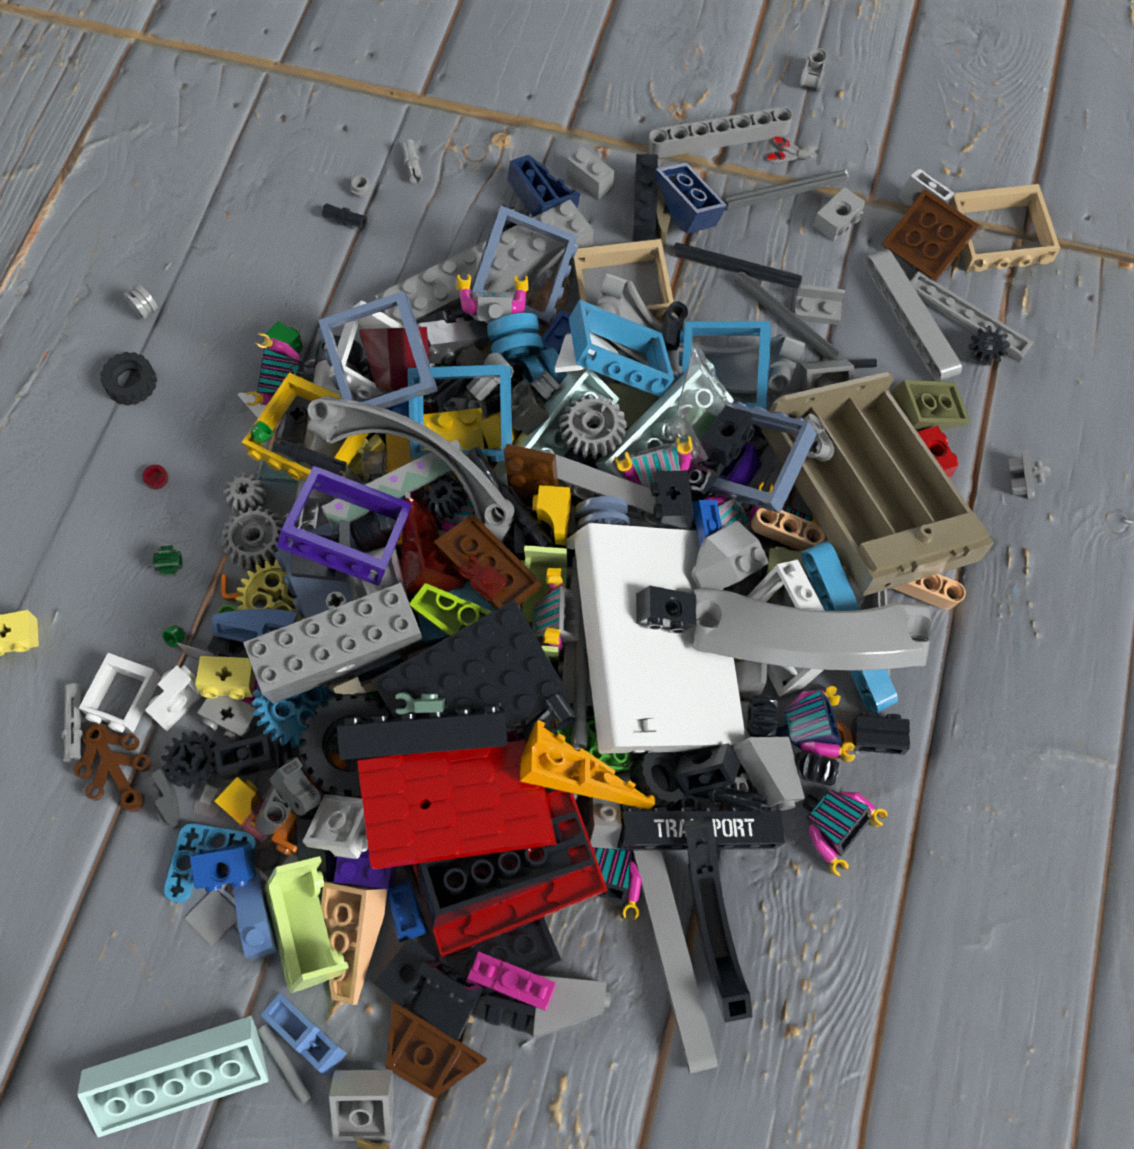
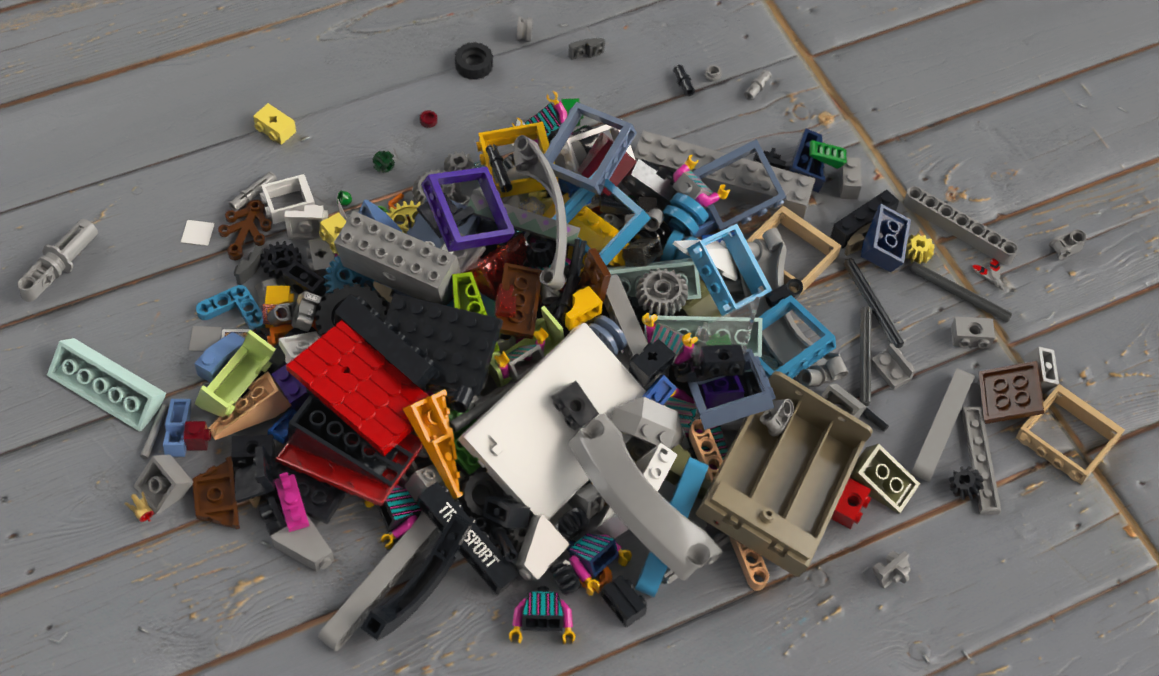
camera: 45 degrees right, 10 degrees down
blue brick [190,843,256,892] -> none
green hinge [251,421,273,443] -> none
sand green plate [396,692,445,714] -> none
dark grey wheel [531,370,561,400] -> none
none -> white sticker [181,220,214,245]
none -> dark red brick [183,421,211,451]
none -> dark grey slope [568,38,605,60]
none -> green slope [810,140,847,169]
none -> light yellow gear [905,233,935,264]

